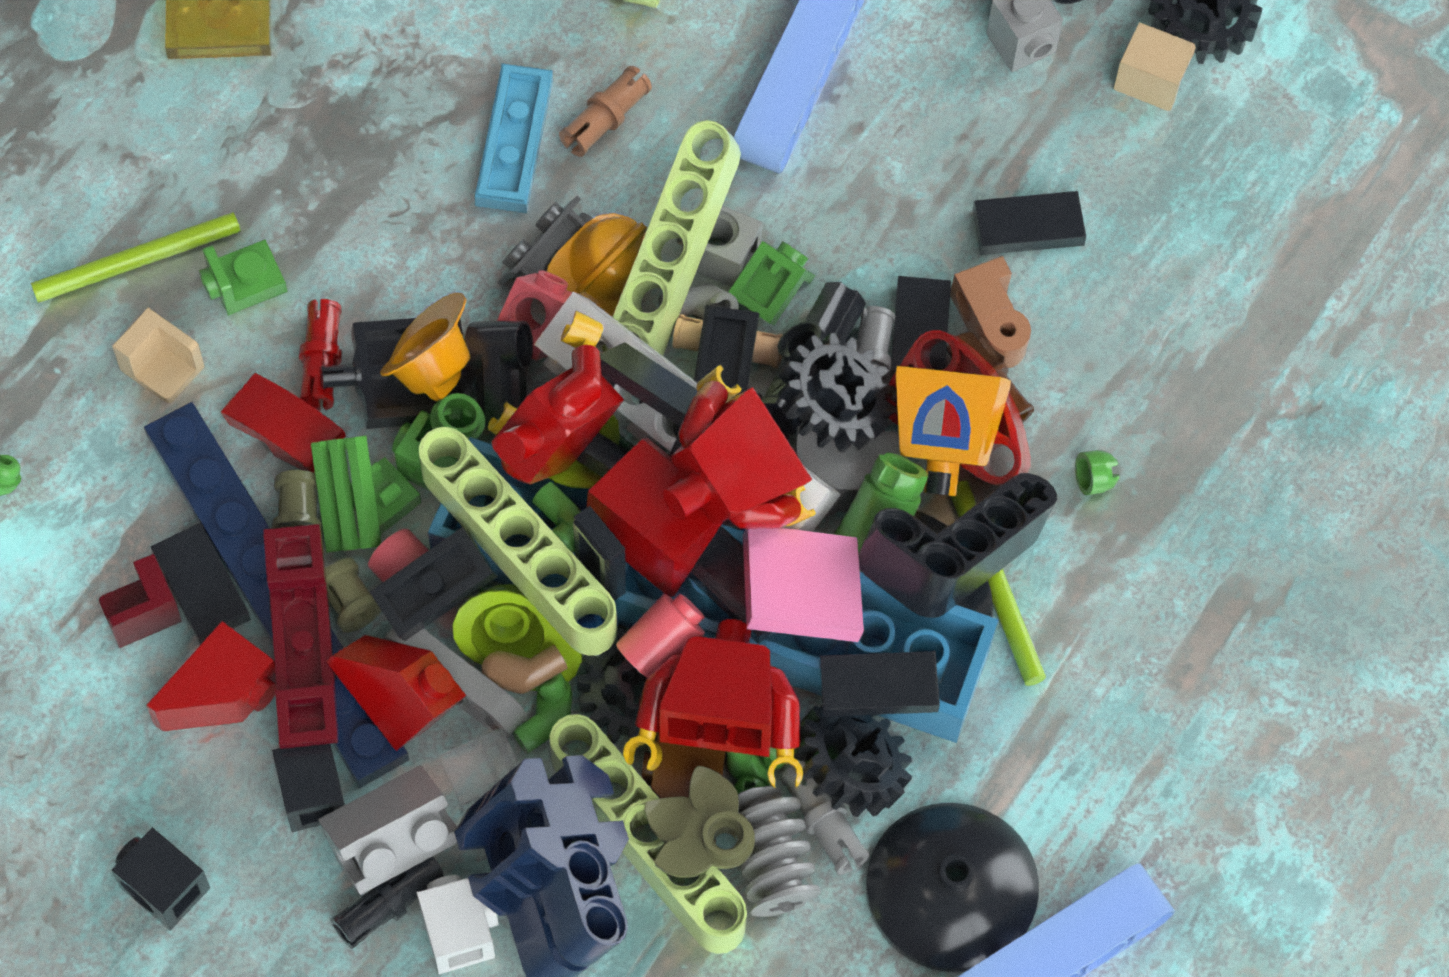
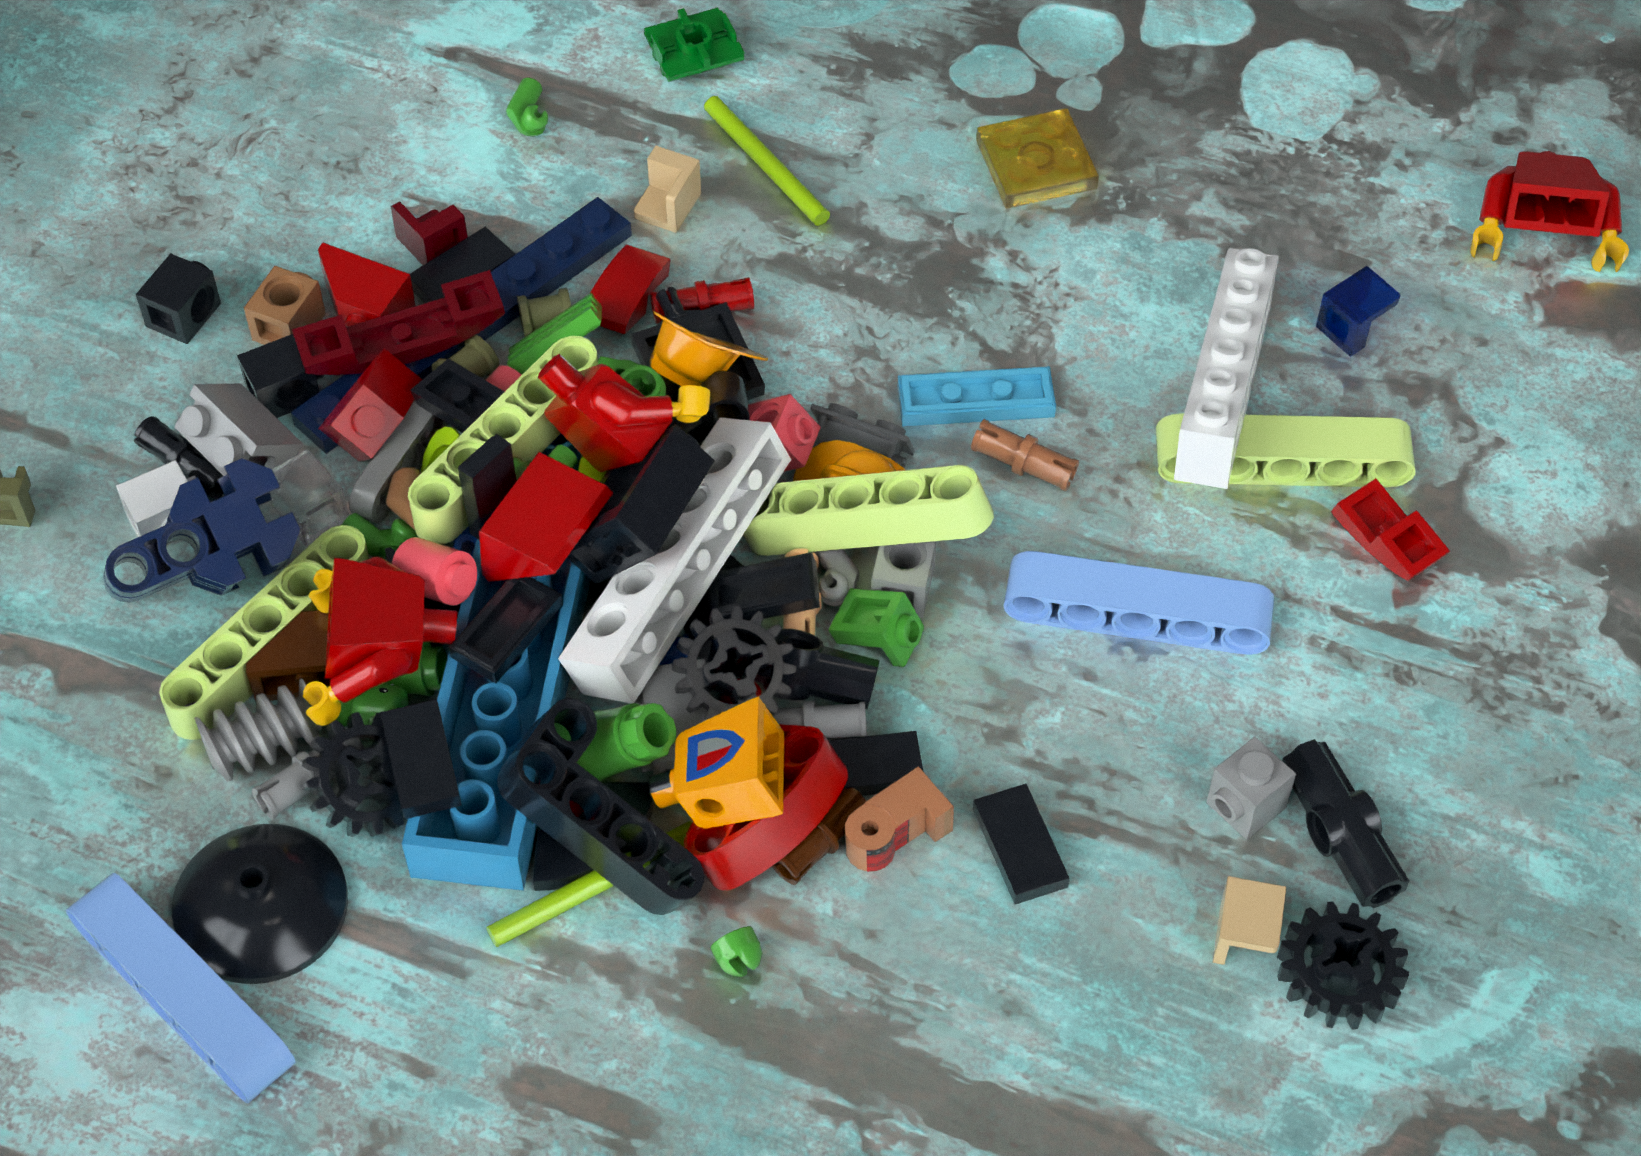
camera: 80 degrees right, 10 degrees down
bright green bracket [199,239,288,315] -> none
olive plate [645,766,755,878] -> none
red torso [663,365,816,529] -> none
bright pink tile [743,528,864,642] -> none
none -> medium nougat brick [244,266,326,345]

